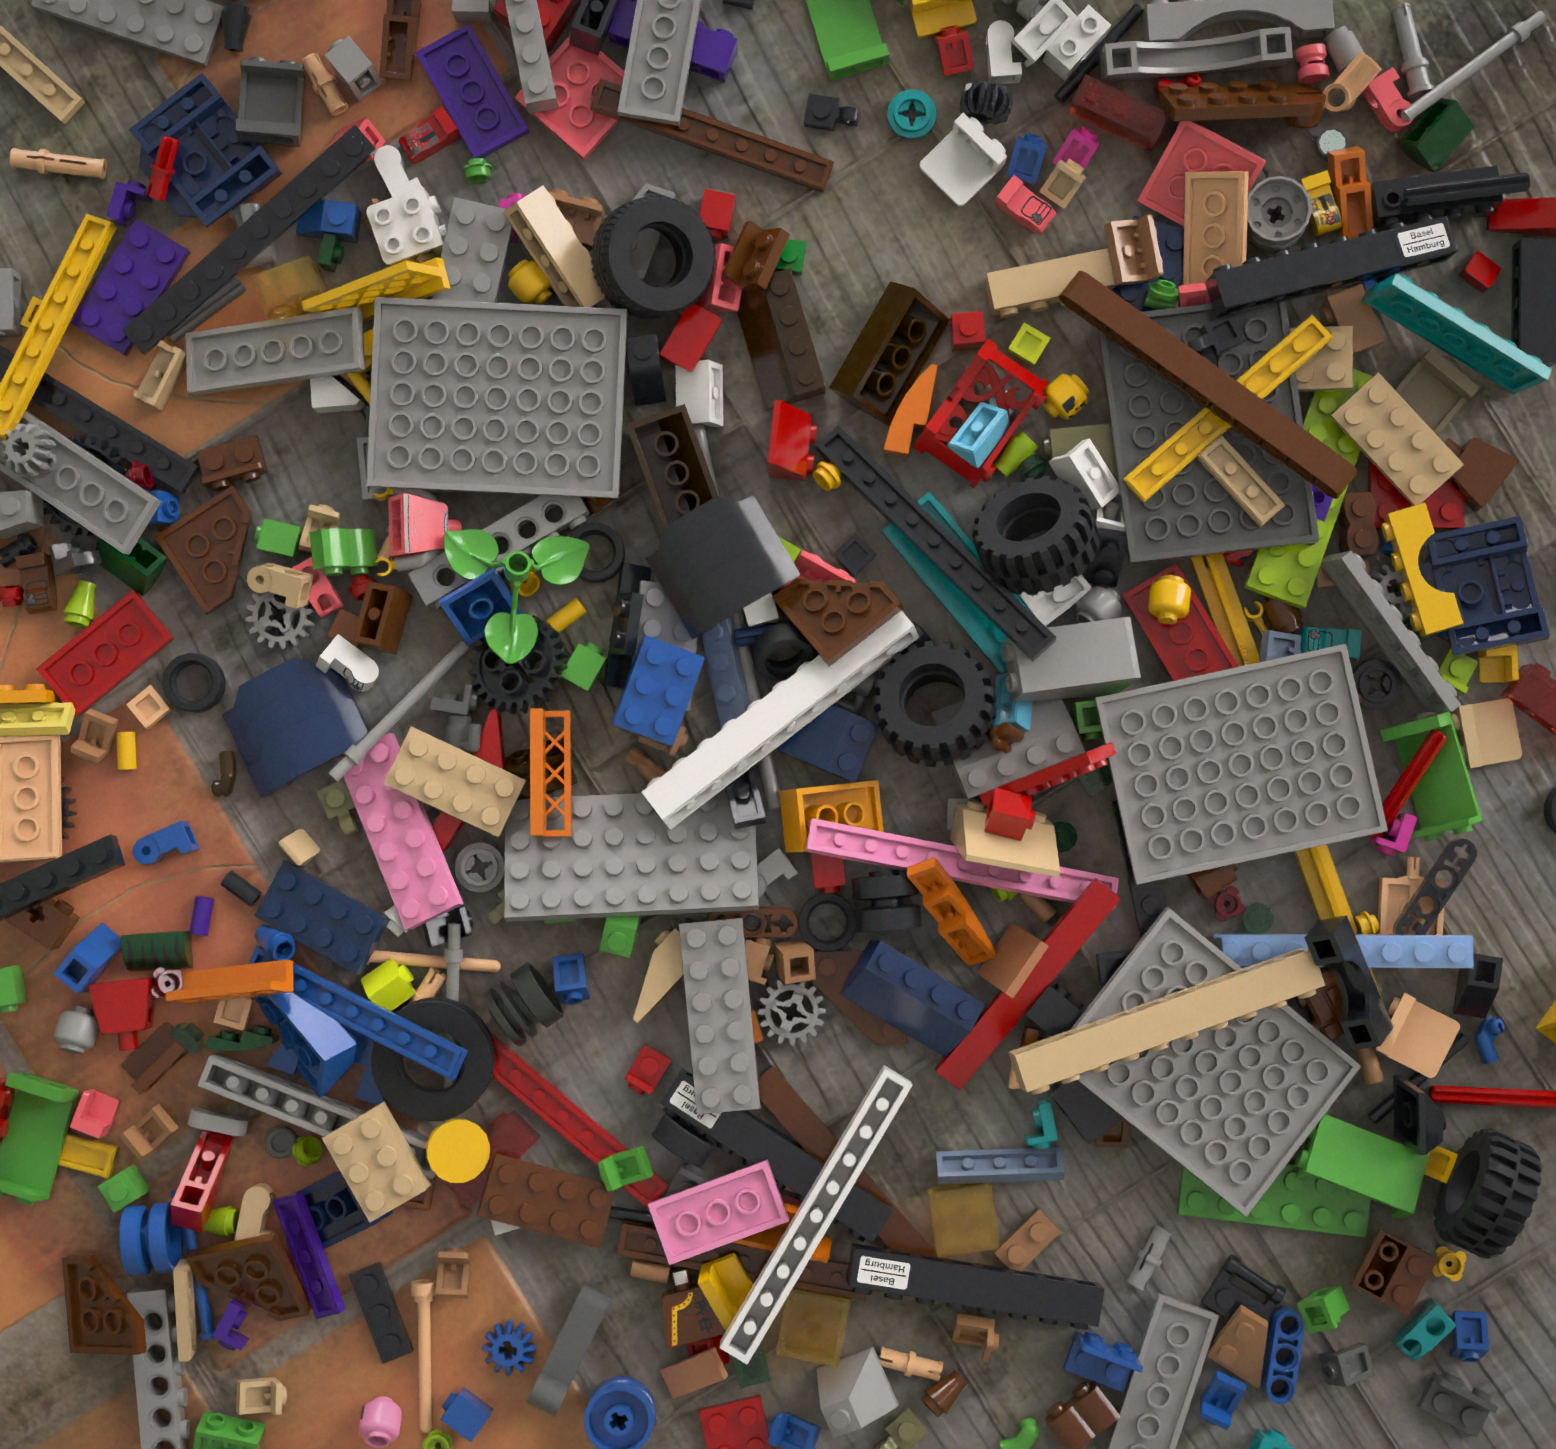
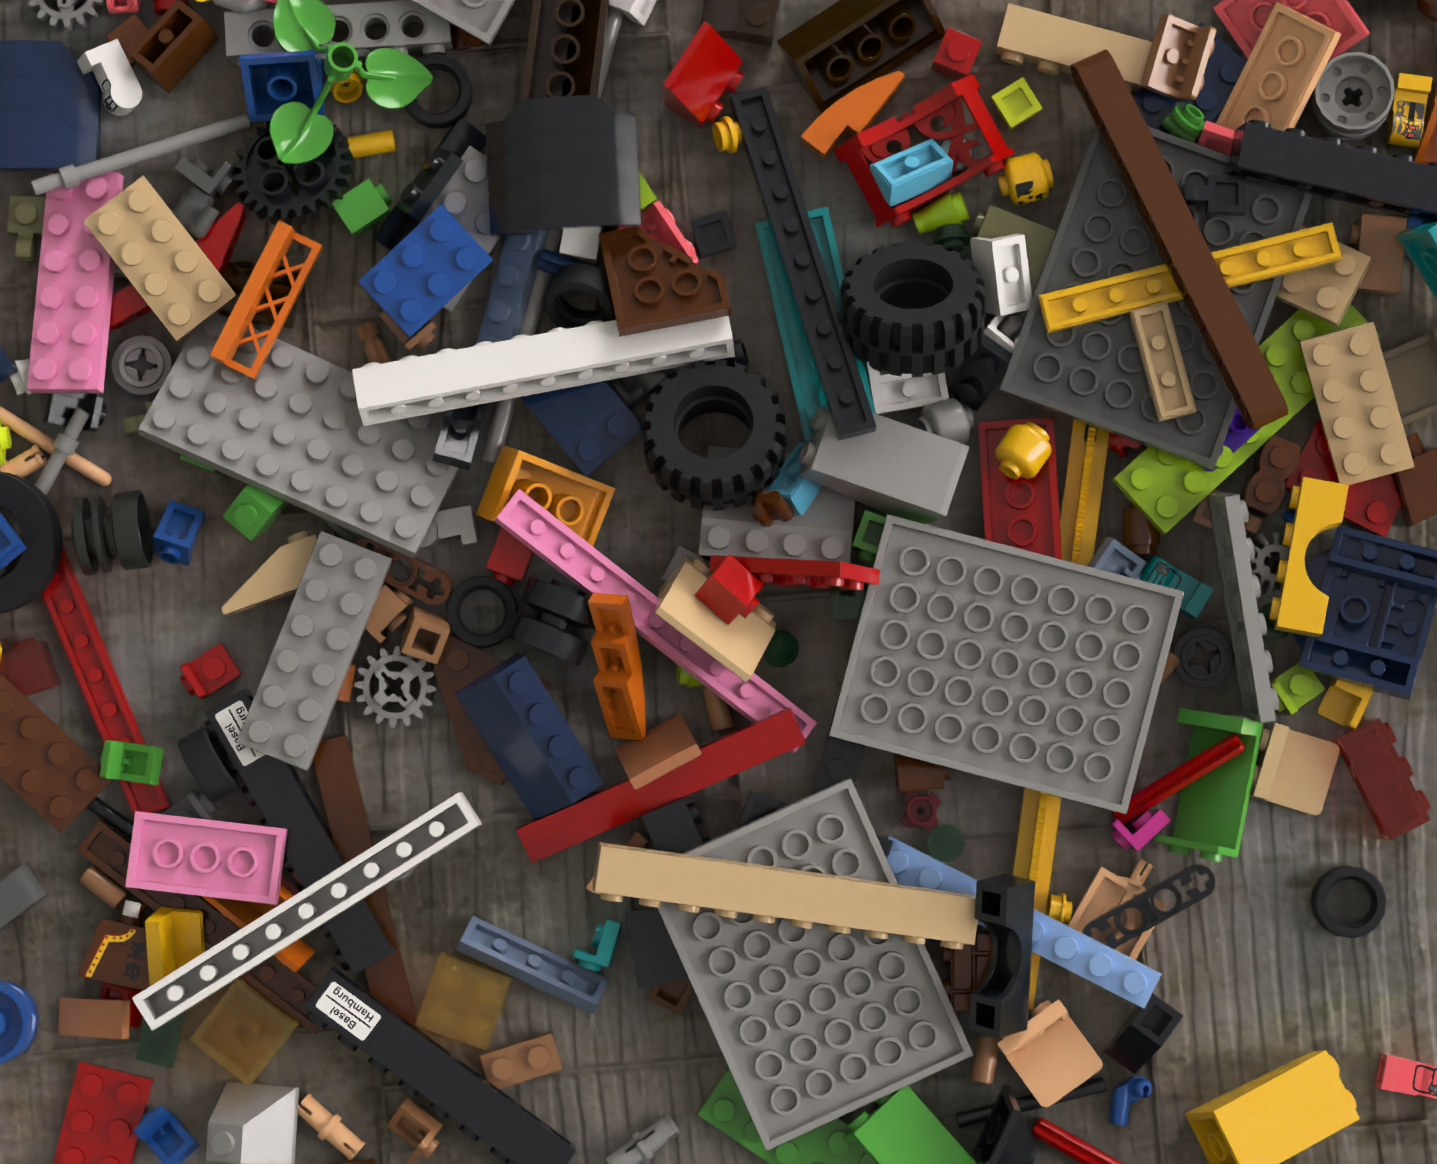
camera: 25 degrees right, 0 degrees up
yellow hand [1243,601,1268,634] -> none

